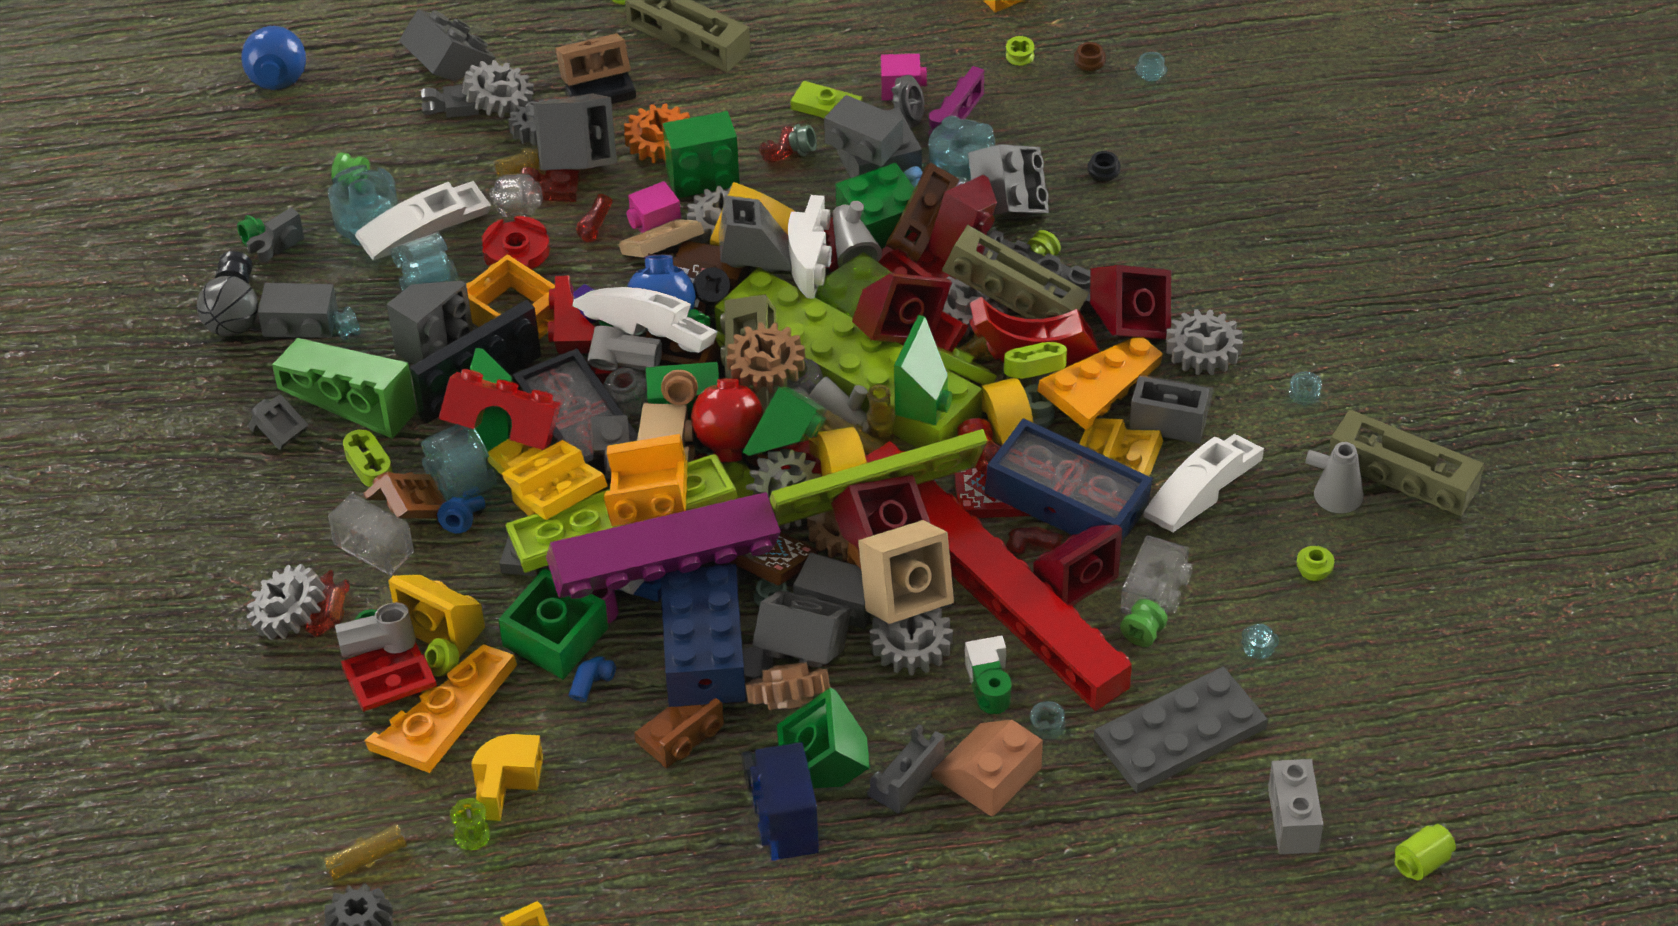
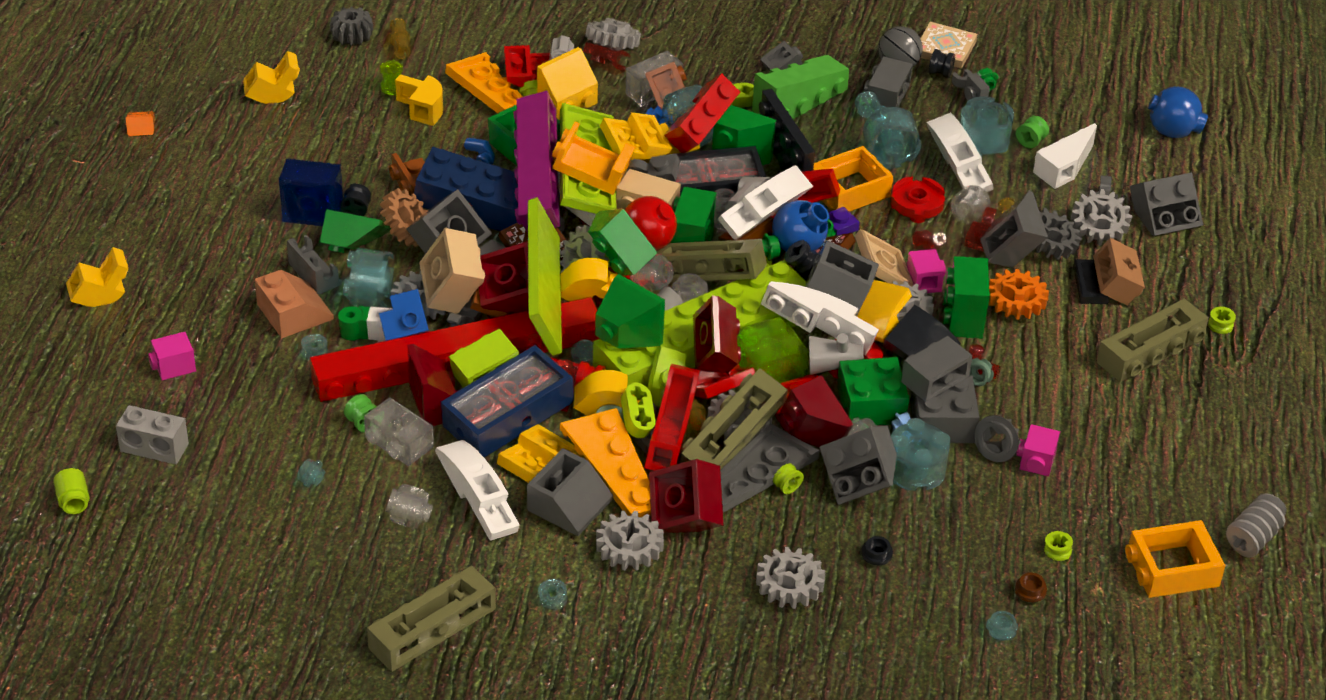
camera: 105 degrees right, 5 degrees down
dark grey slope [387,281,473,364] -> none
medium nougat plate [661,370,698,406] -> none
medium nougat gear [726,322,805,393] -> none
lime plate [790,81,863,118] -> none
reddish brown plate [886,162,960,262] -> none
magenta plate [929,66,984,147] -> none
dark grey plate [1094,666,1268,793] -> none
lime plate [1296,546,1335,581] -> none
light grey piece [1305,442,1364,513] -> none
none -> dark pink brick [148,332,196,380]
none -> clear light blue brick [343,248,394,308]
none -> blue brick [379,289,429,341]
none -> clear head [385,484,433,529]
none -> lime brick [449,328,519,388]
none -> light grey gear [756,547,825,609]
none -> black slope [883,304,961,360]
none -> tan tile [920,22,978,69]
none -> white slope [1033,123,1097,189]

